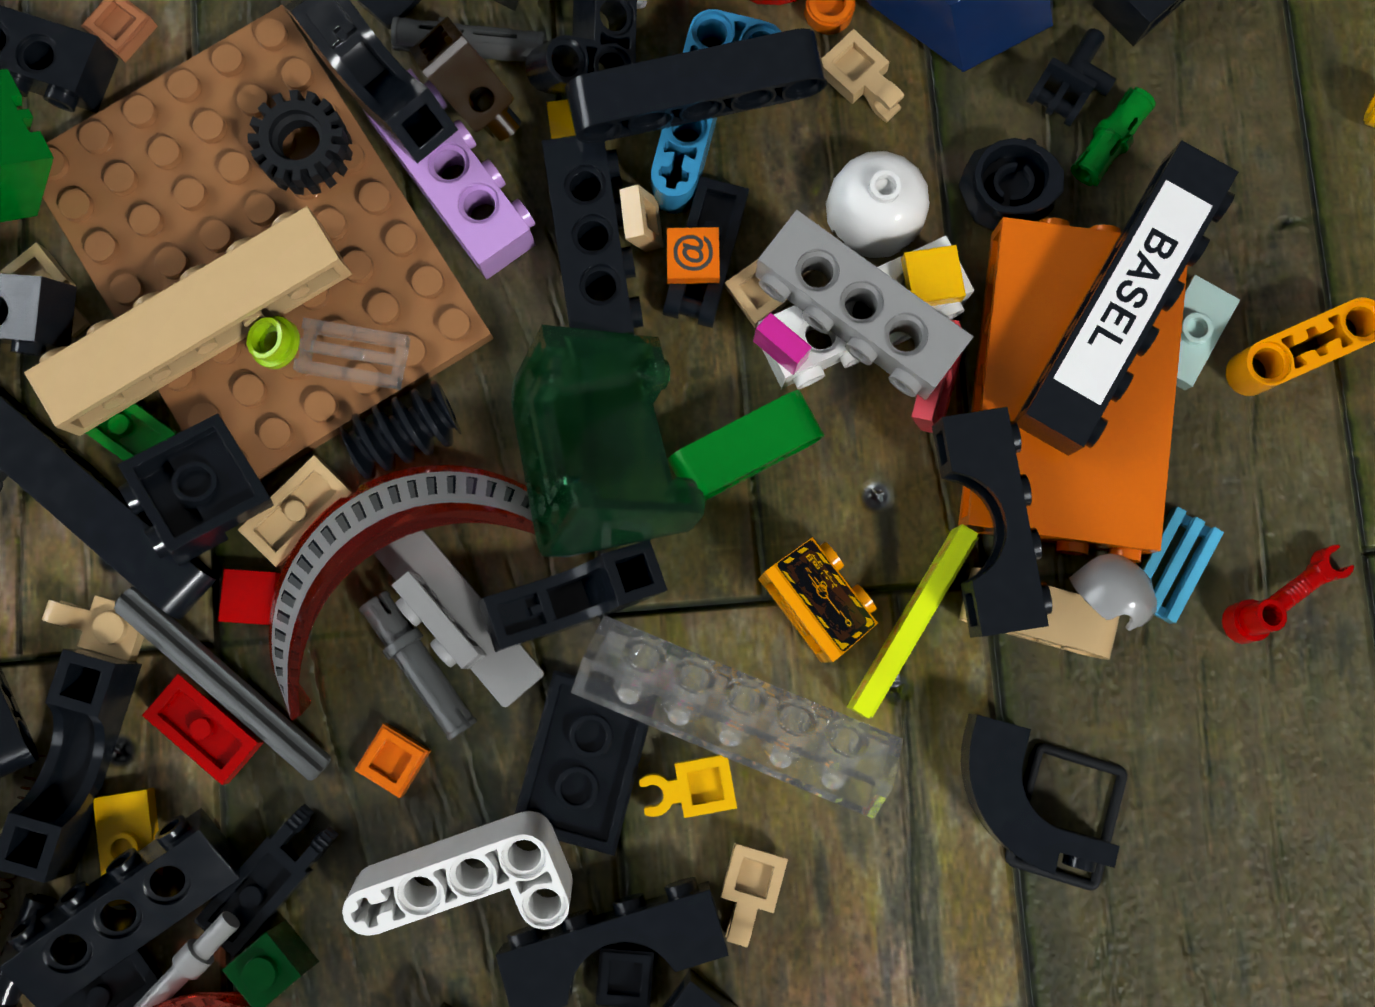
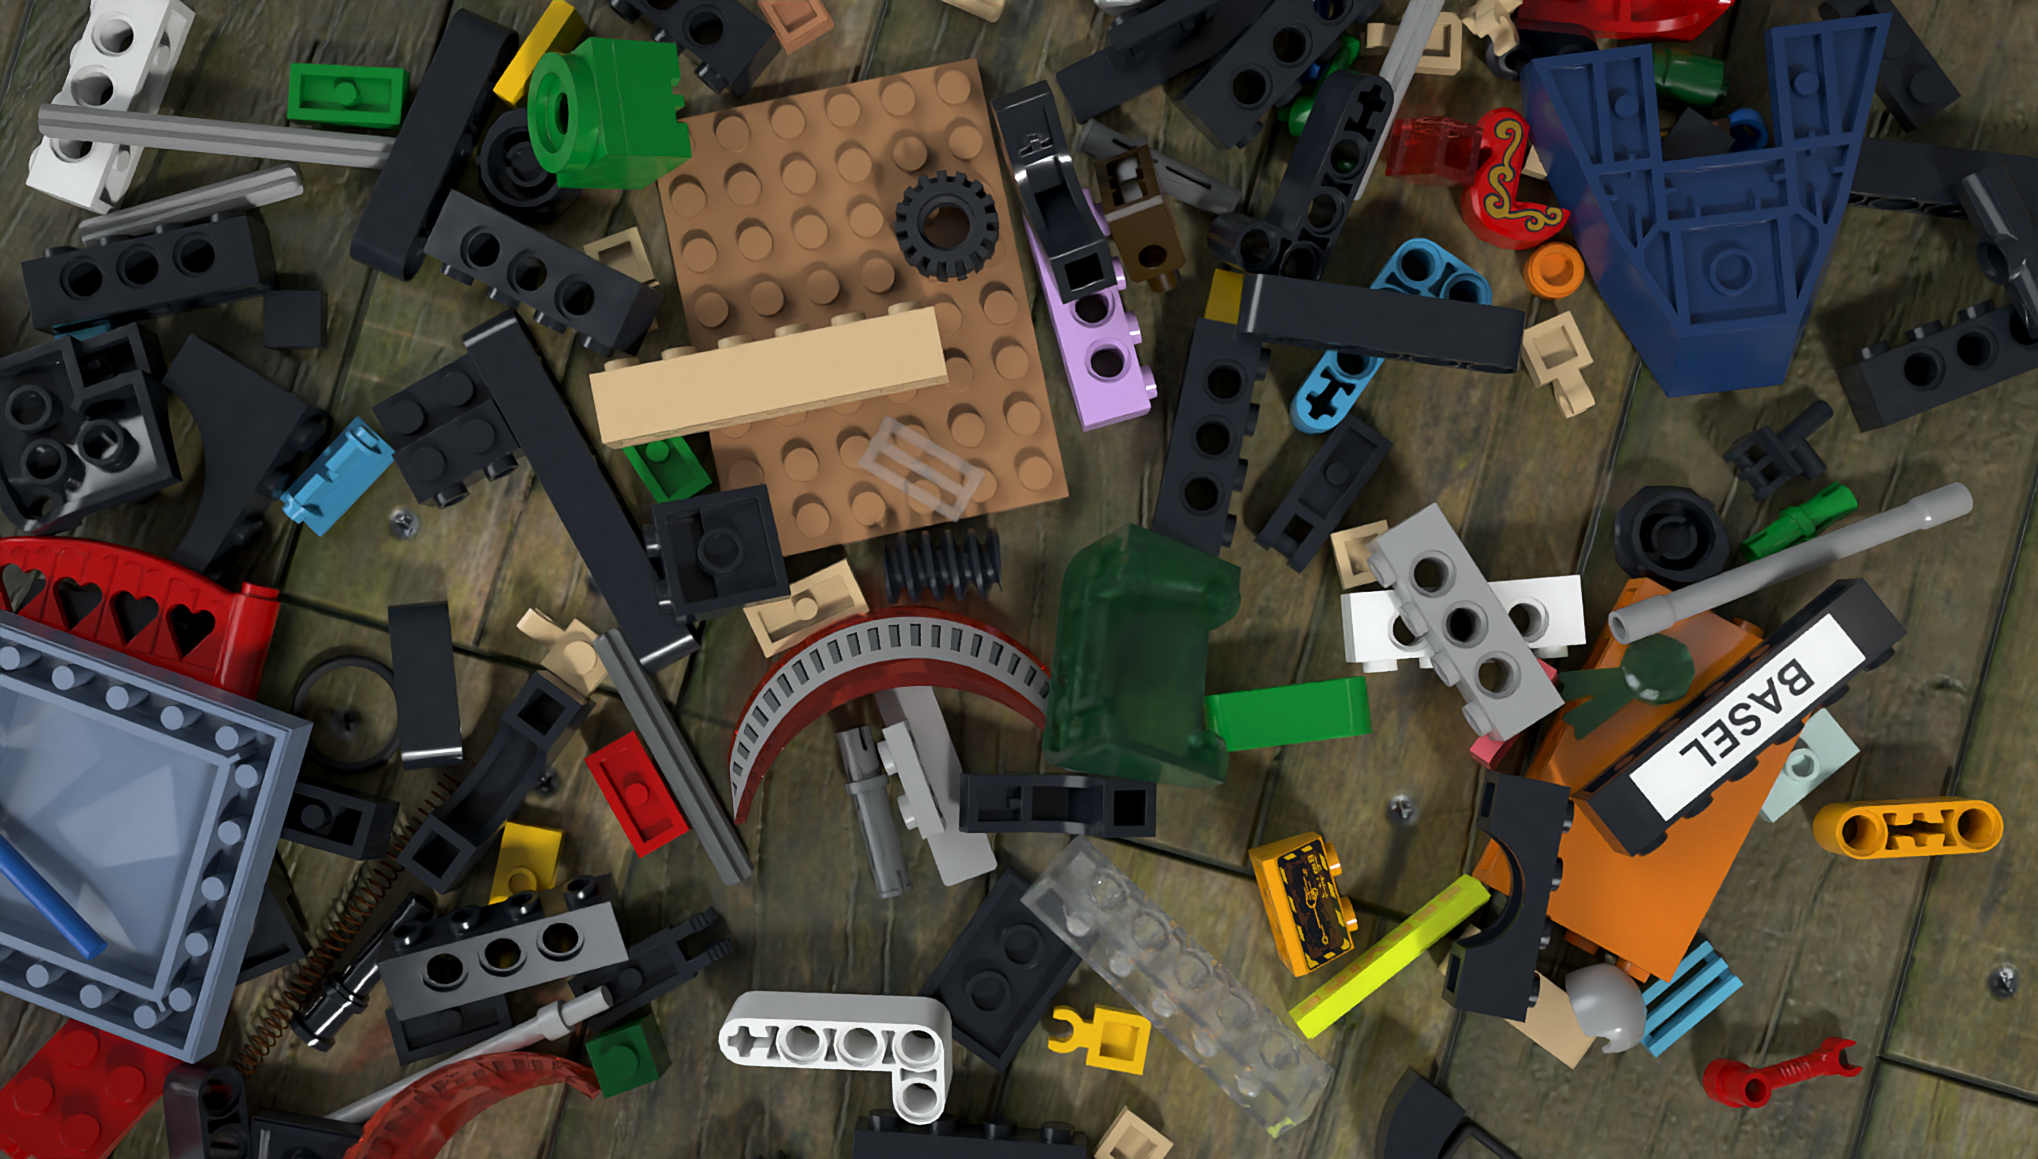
camera: 20 degrees right, 5 degrees up
red tile [218,569,282,625] -> none
lime plate [247,316,300,369] -> none
orange tile [355,723,431,798] -> none
tan tile [619,185,664,252] -> none
orange tile [667,227,720,284] -> none
dark pink tile [753,312,812,375] -> none
white cylinder [826,151,929,258] -> none
yellow tile [901,245,966,306] -> none
none -> clear green piece [1558,633,1696,741]
none -> light grey piece [1608,482,1973,645]

